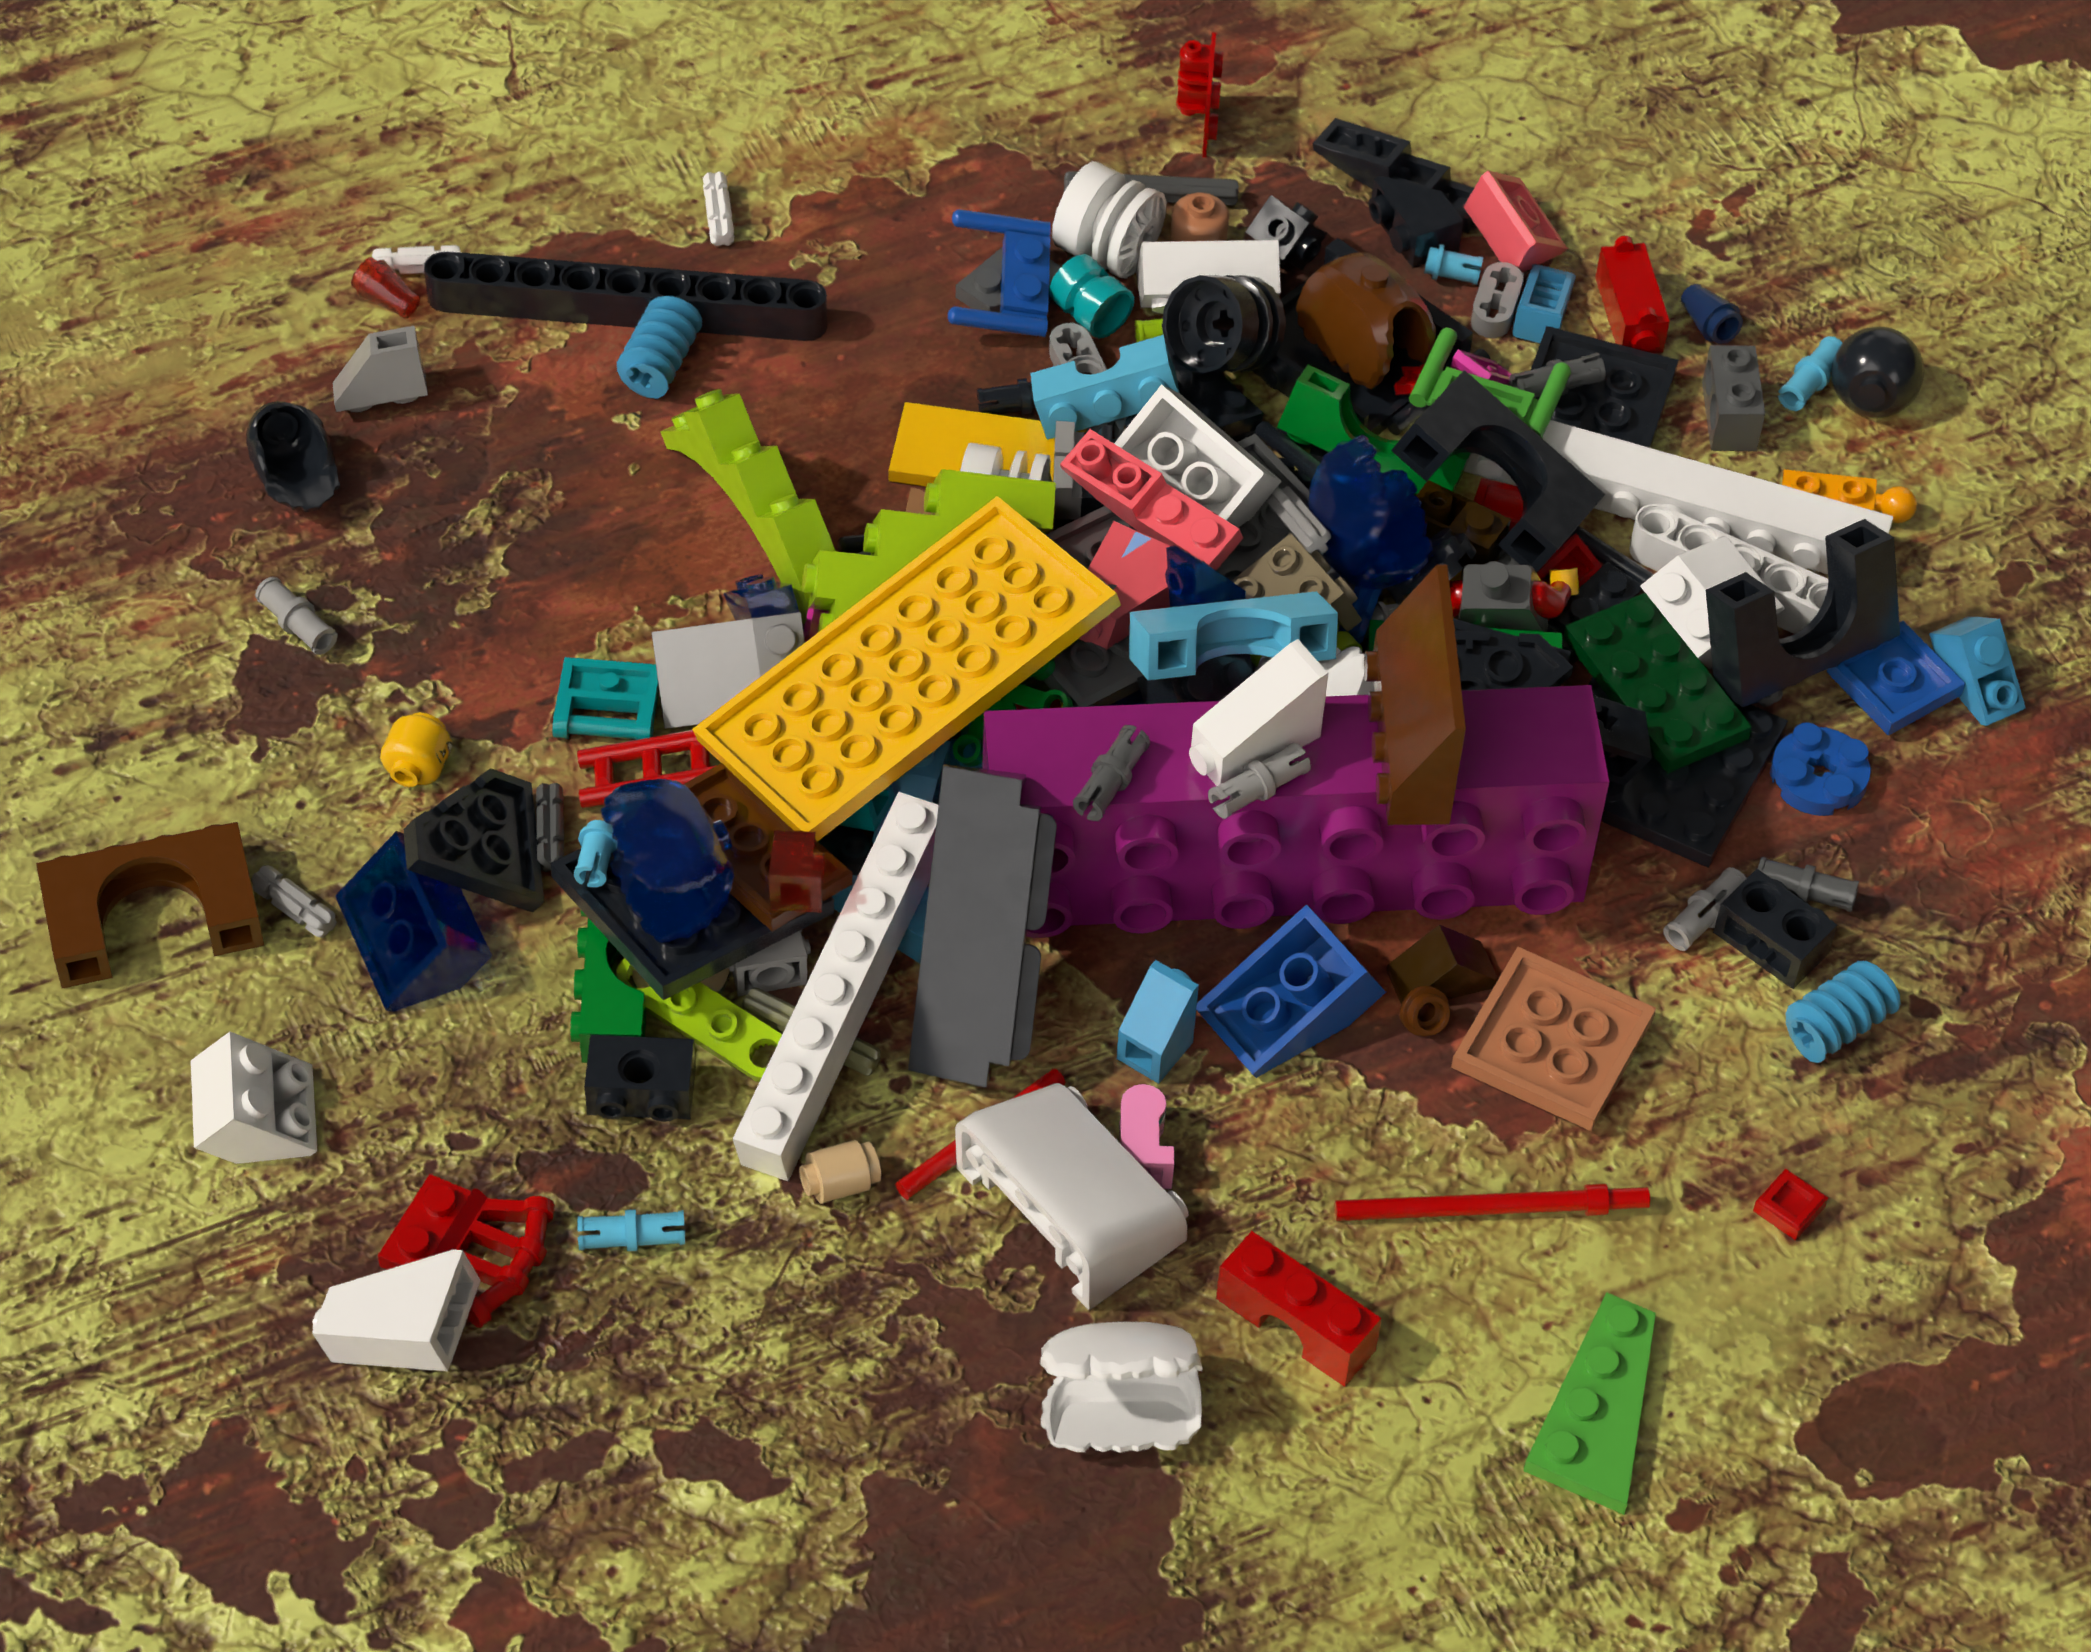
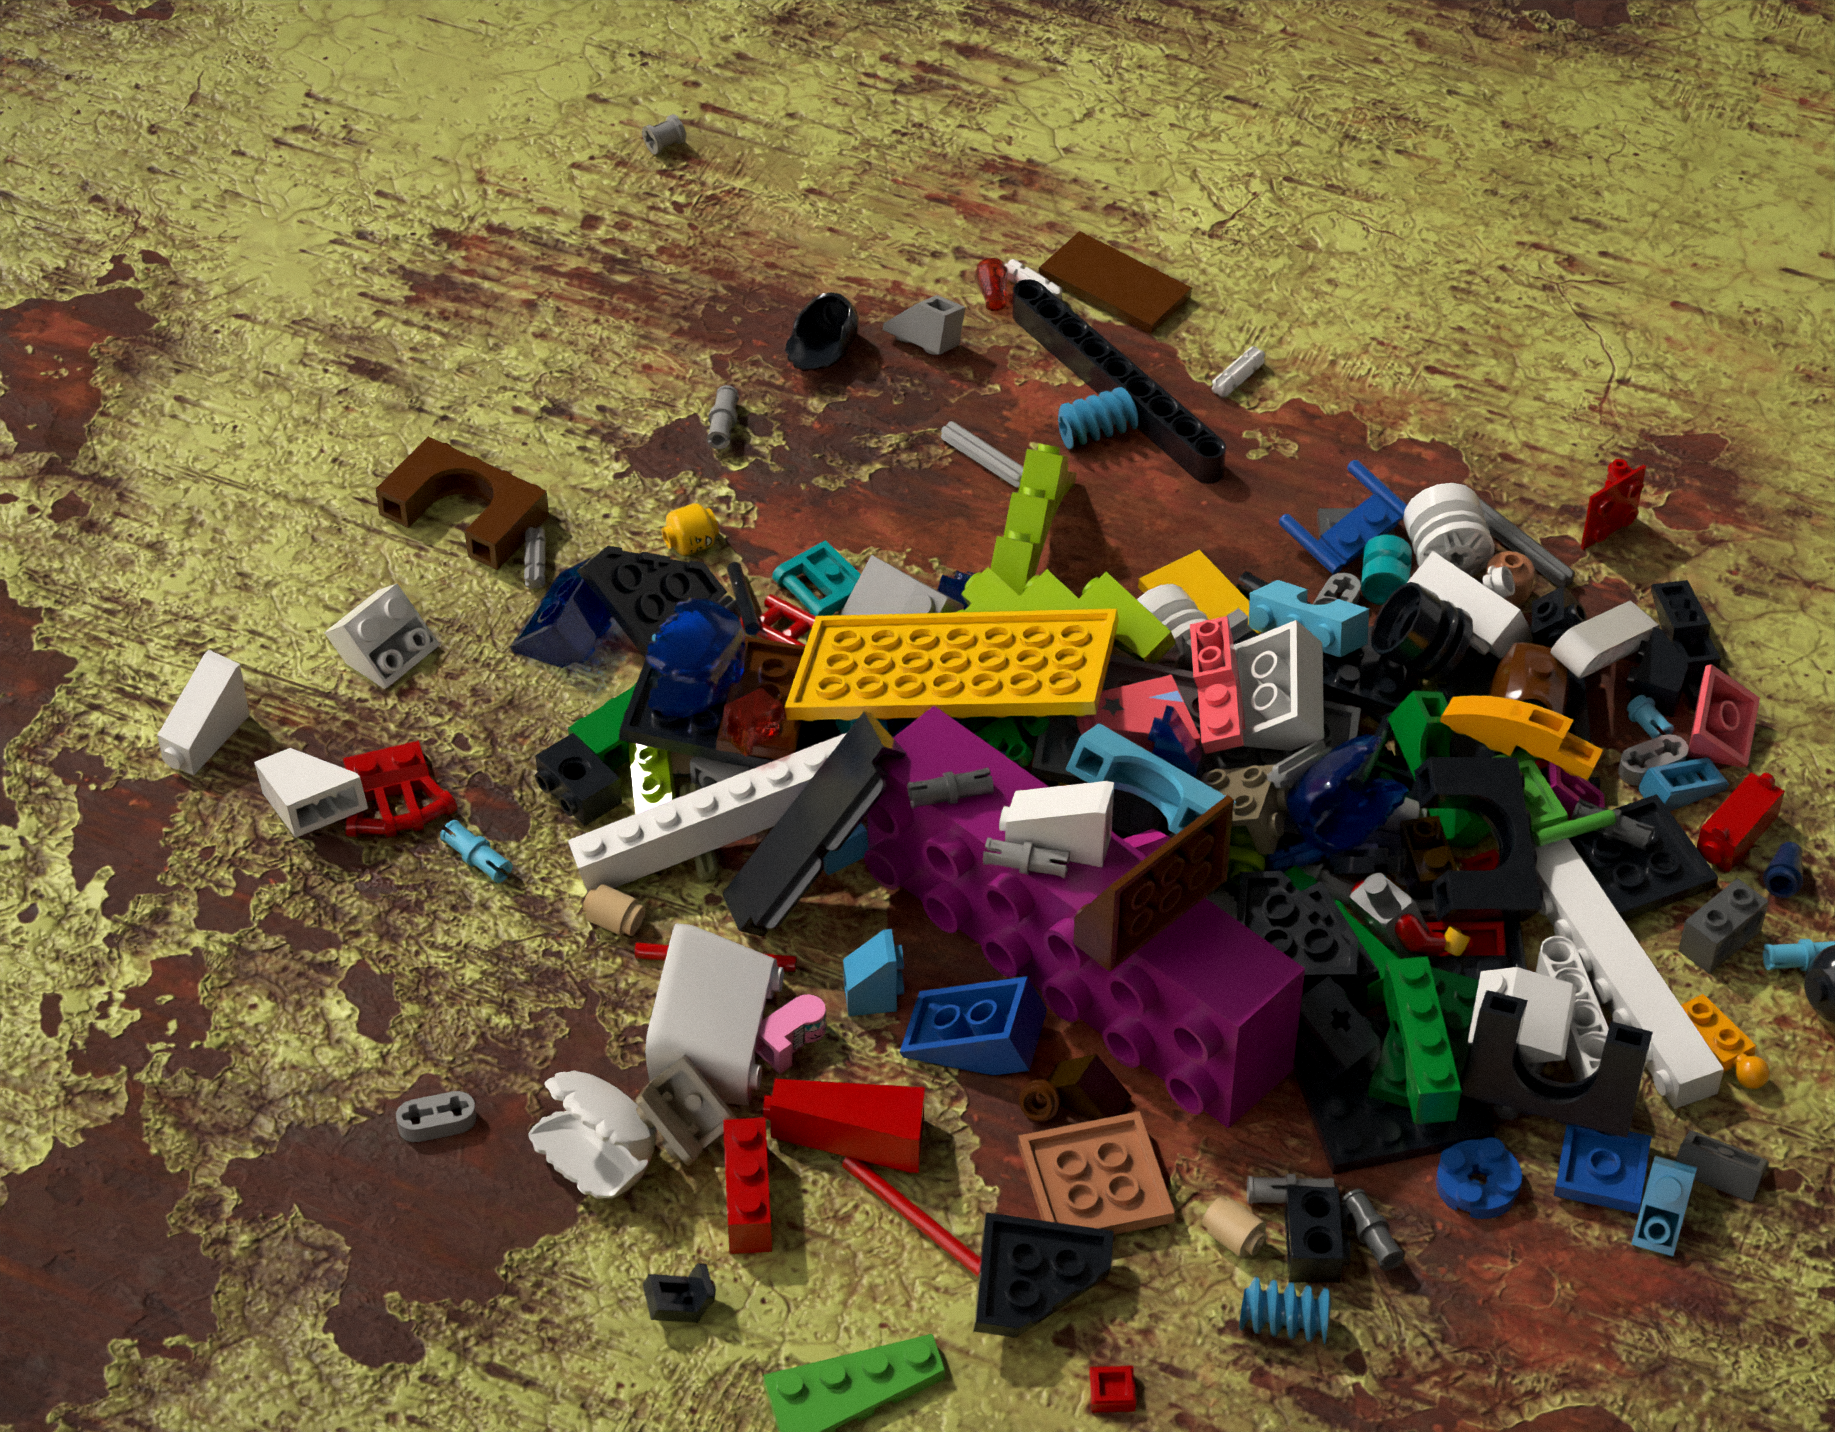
camera: 50 degrees right, 5 degrees down
none -> white slope [157,650,250,775]
none -> light grey beam [396,1091,476,1142]
none -> dark tan bracket [635,1054,737,1166]
none -> black bracket [642,1263,716,1323]
none -> black bar [727,562,760,635]
none -> red slope [763,1079,925,1173]
none -> light grey axle [941,421,1023,488]
none -> black plate [973,1212,1114,1338]
none -> reddish brown tile [1039,231,1192,334]
none -> tan brick [1202,1197,1268,1258]
none -> green arch [1382,956,1461,1124]
none -> light orange slope [1439,696,1603,781]
none -> white plate [1483,565,1515,598]
none -> white beam [1550,601,1659,679]
none -> dark grey slope [1675,1130,1770,1201]

